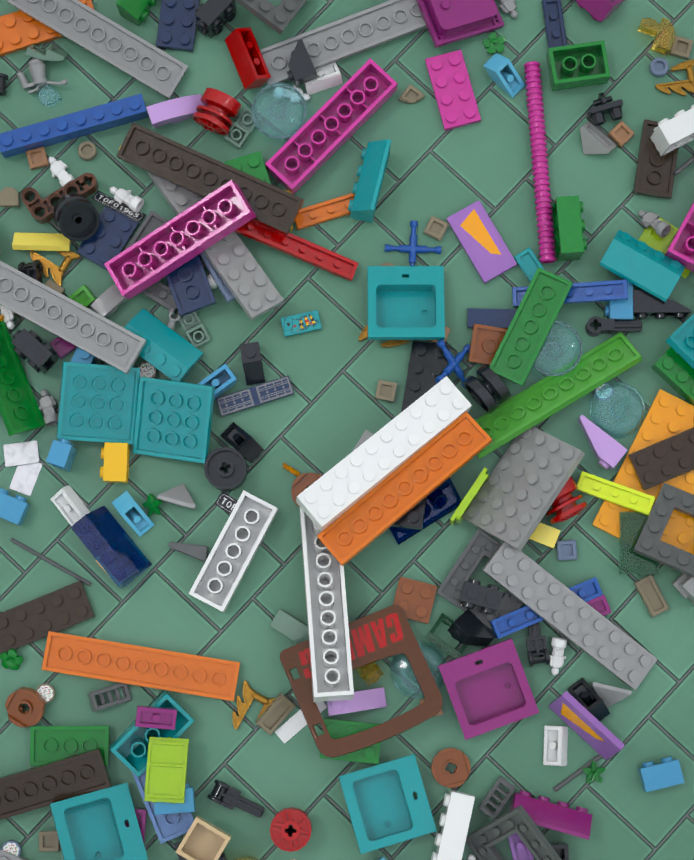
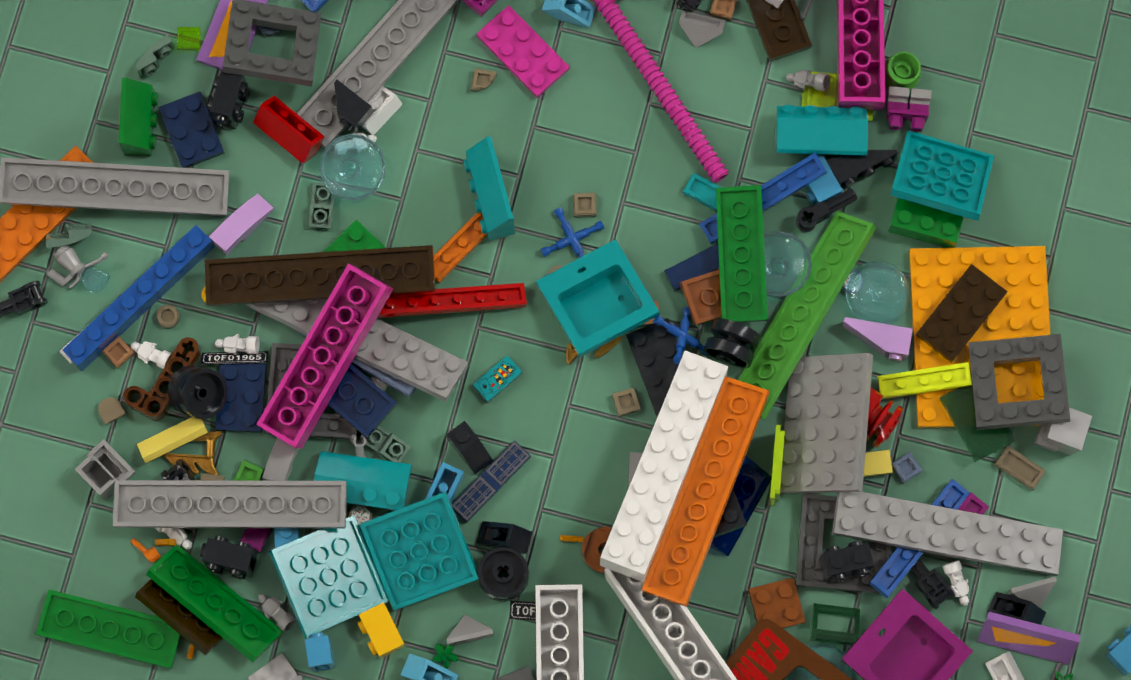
camera: 30 degrees left, 5 degrees down
red wheel [192,88,241,136] -> none
dark pink brick [265,58,398,195] -> none
medium lavender tile [446,200,517,284] -> none
black slope [447,609,496,647] -> none
green brick [552,195,587,262] -> none

